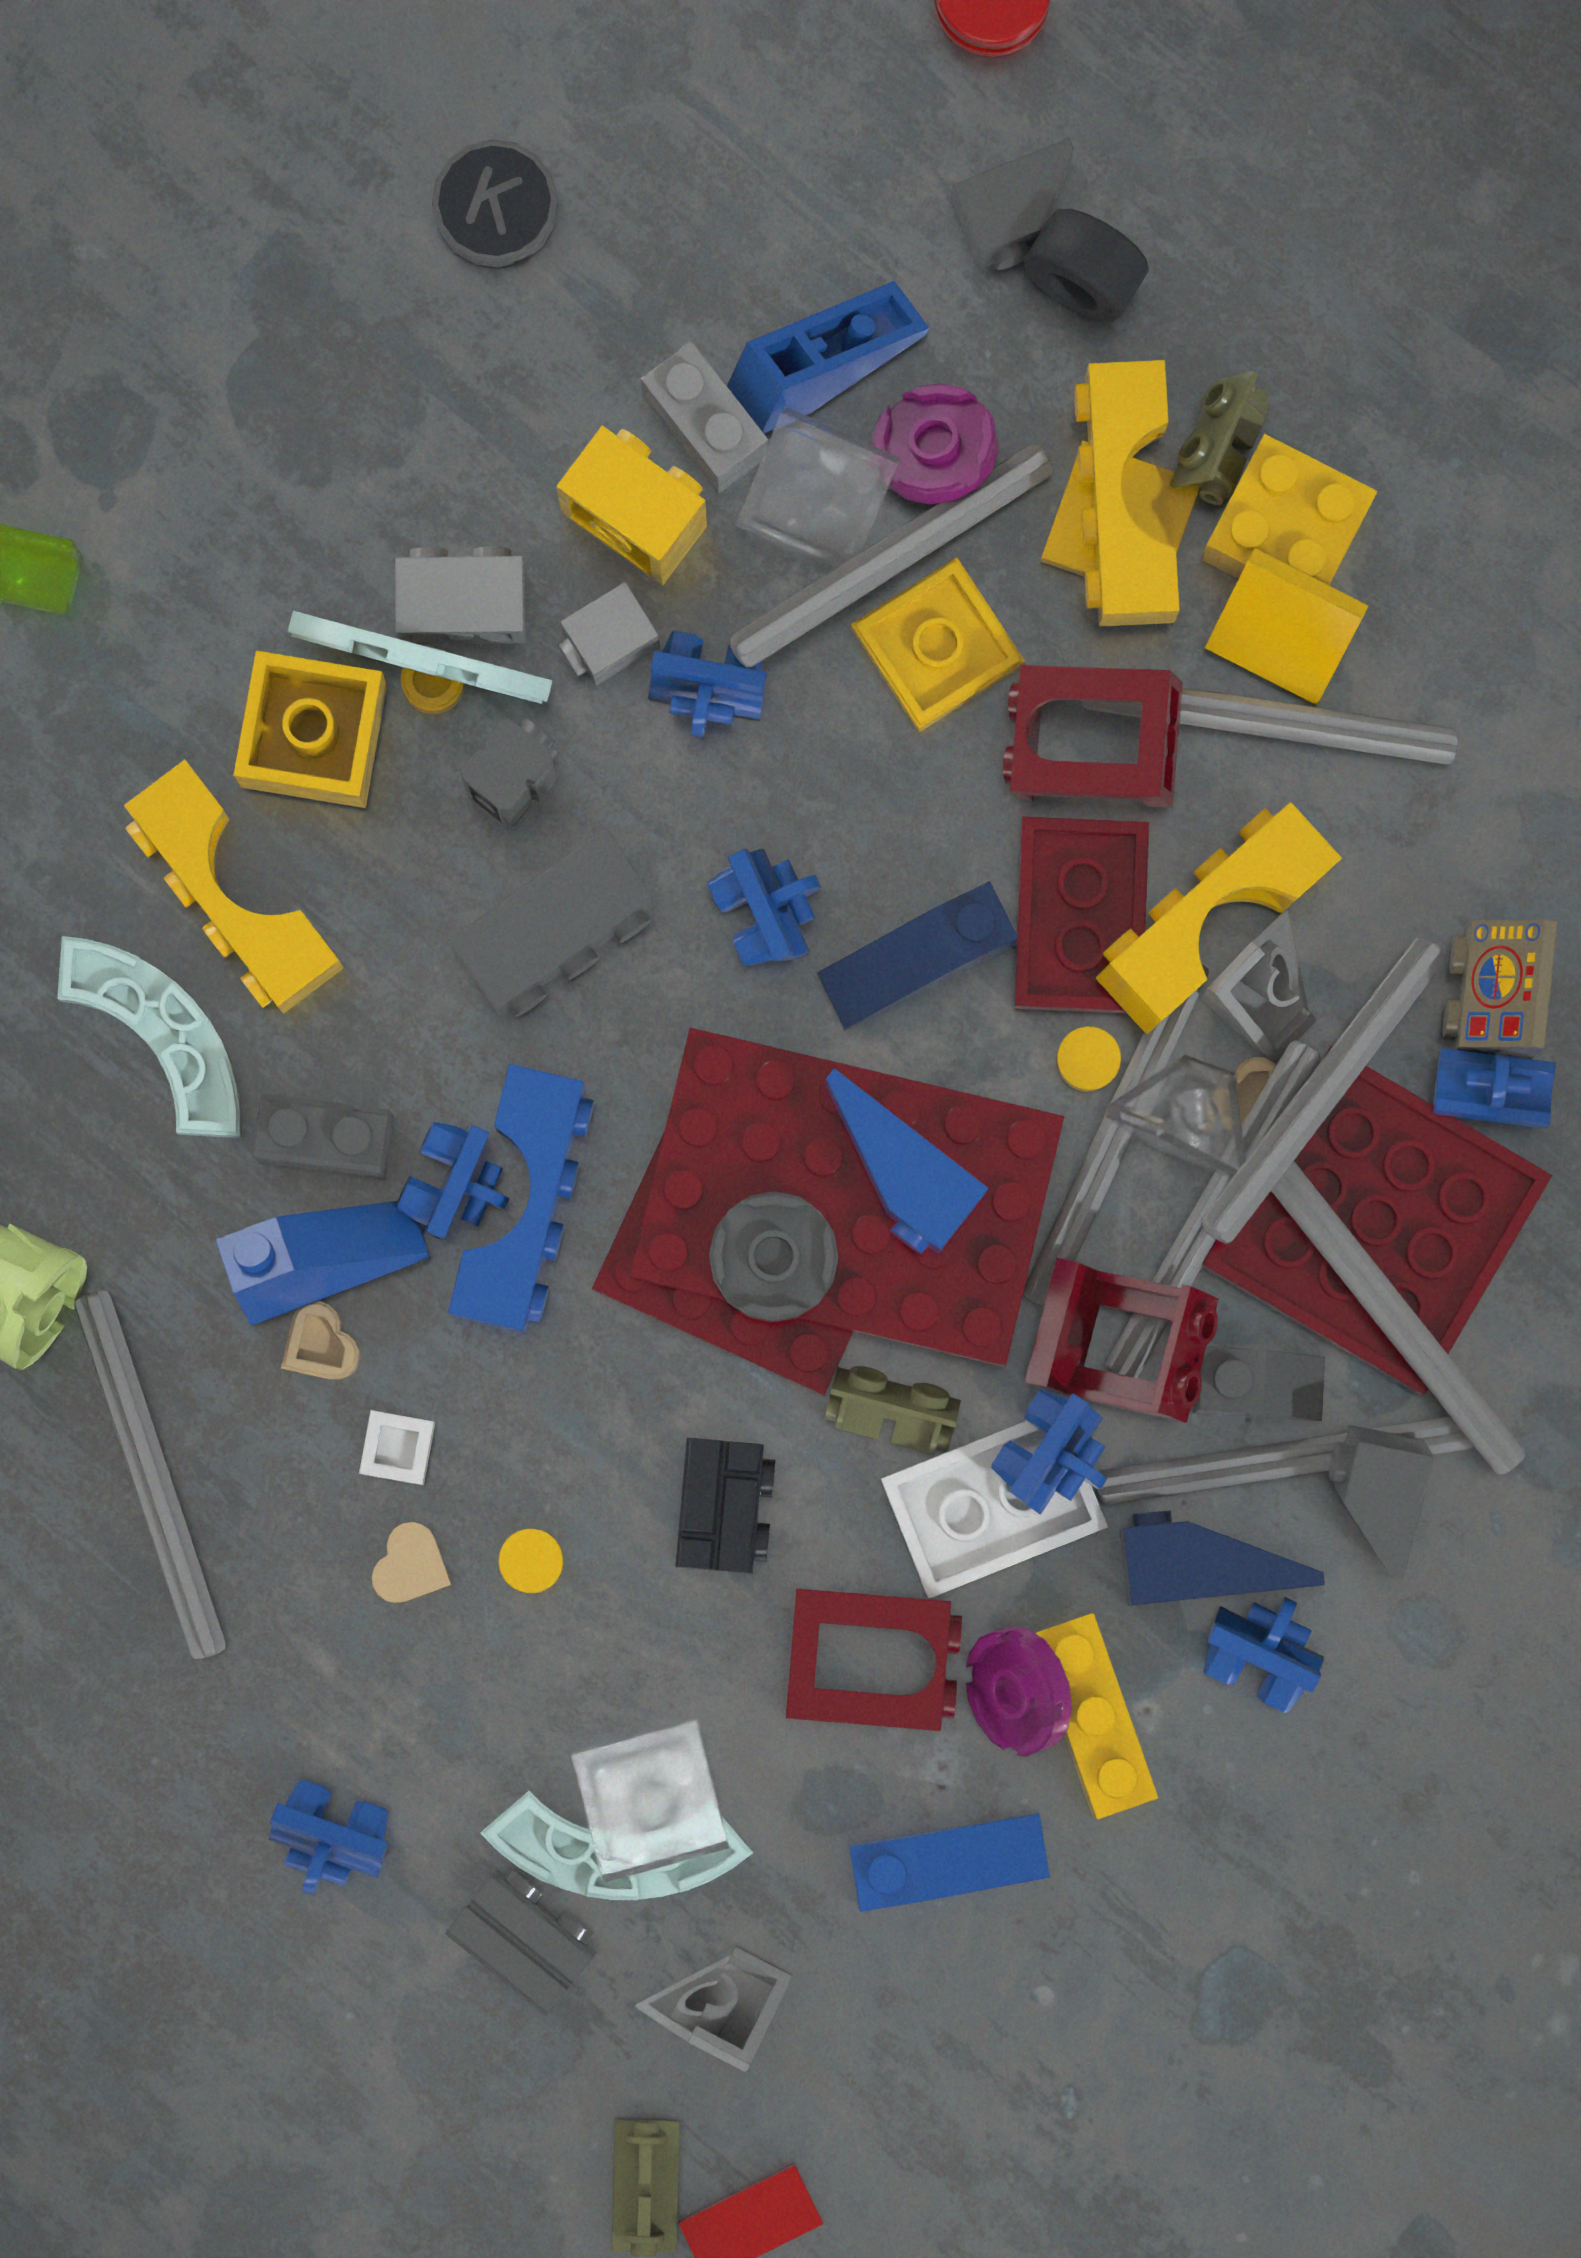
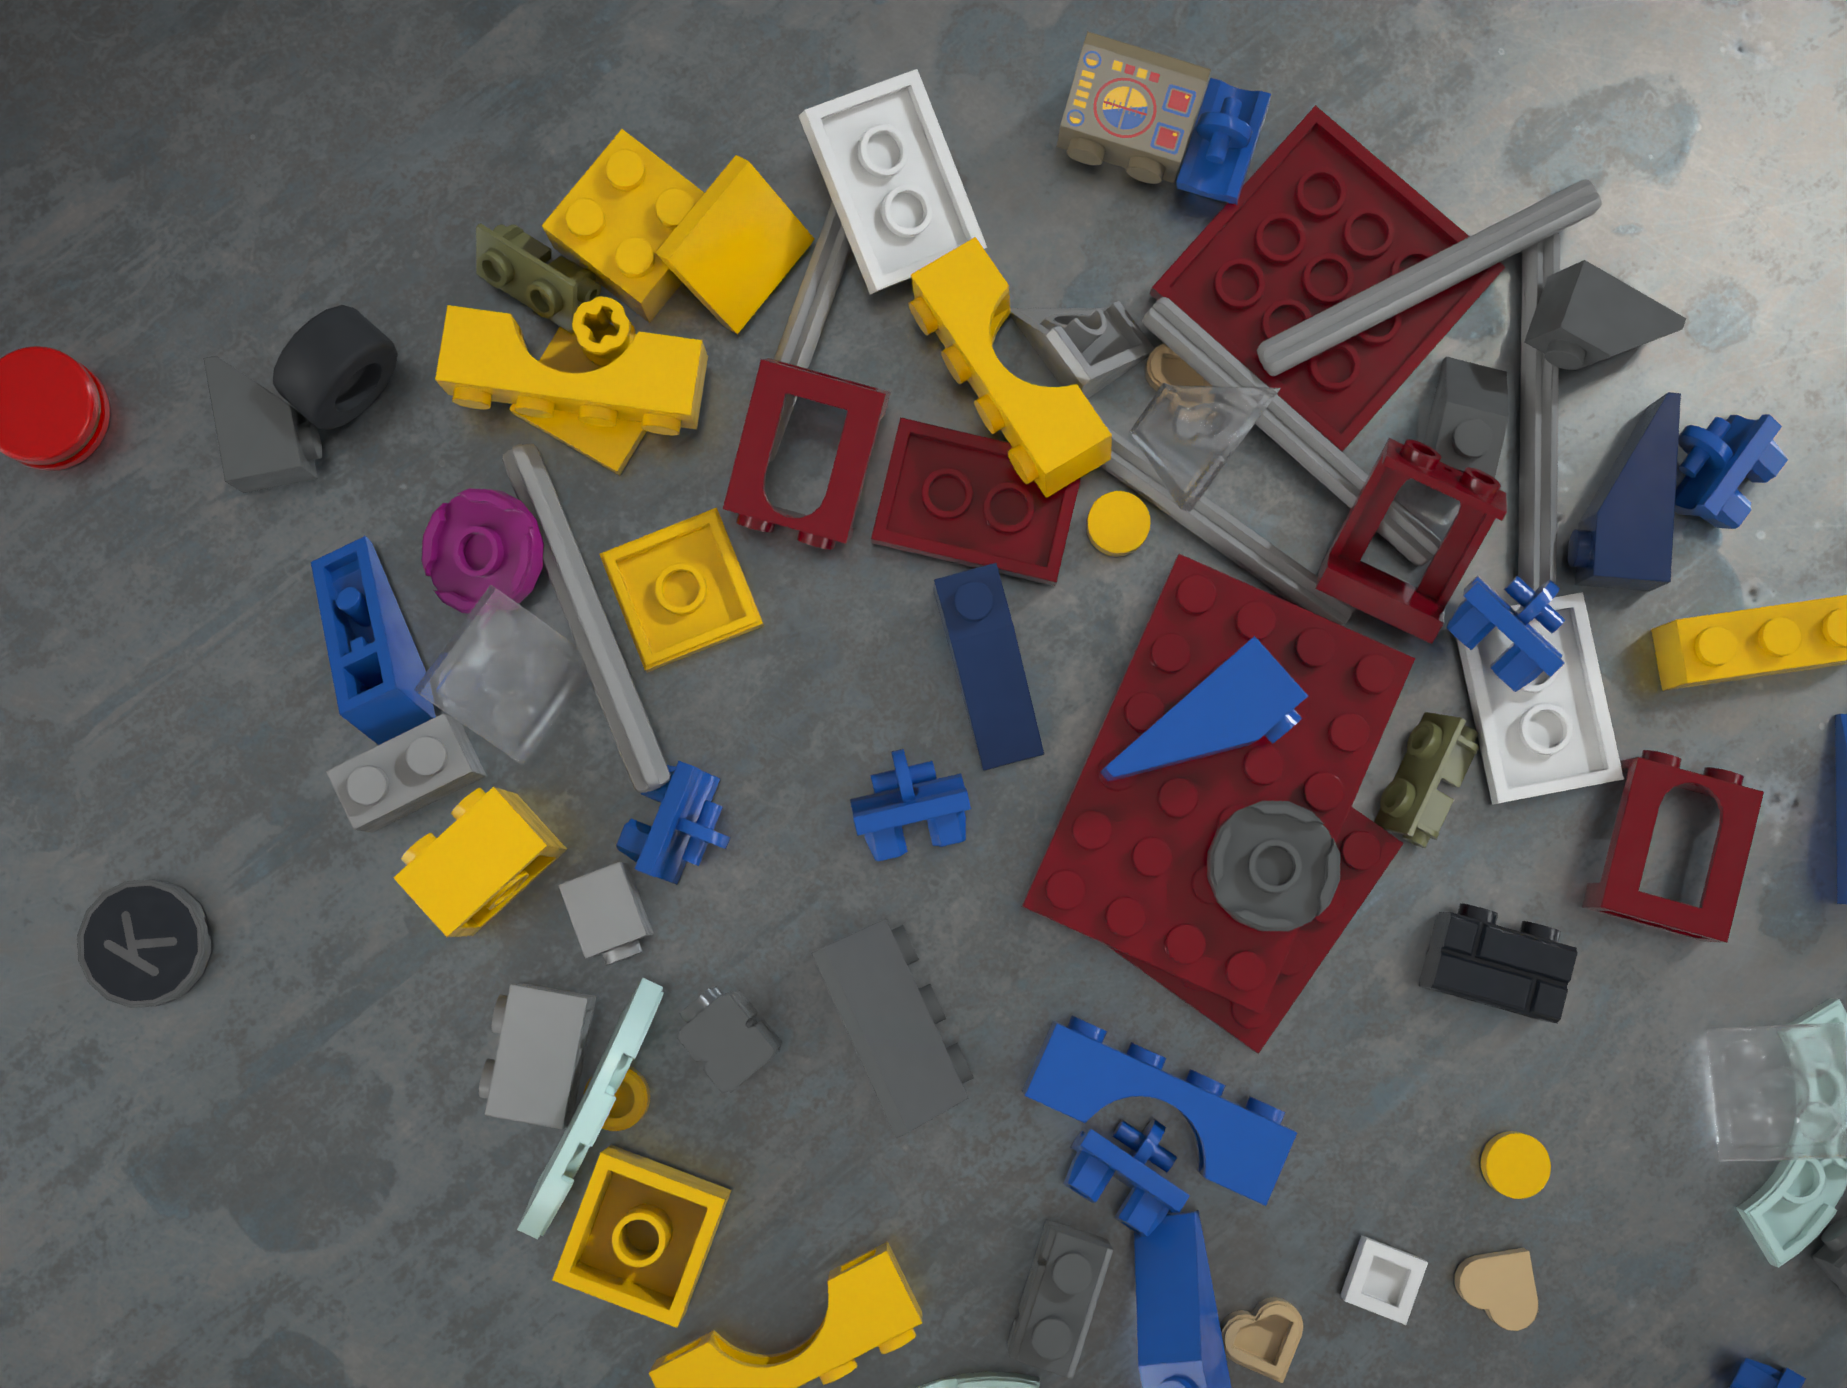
camera: 80 degrees left, 0 degrees up
magenta tile [966,1626,1072,1757] -> none
light grey axle [1201,937,1445,1244] -> none
none -> yellow bush [572,296,636,367]
none -> white plate [798,69,987,294]

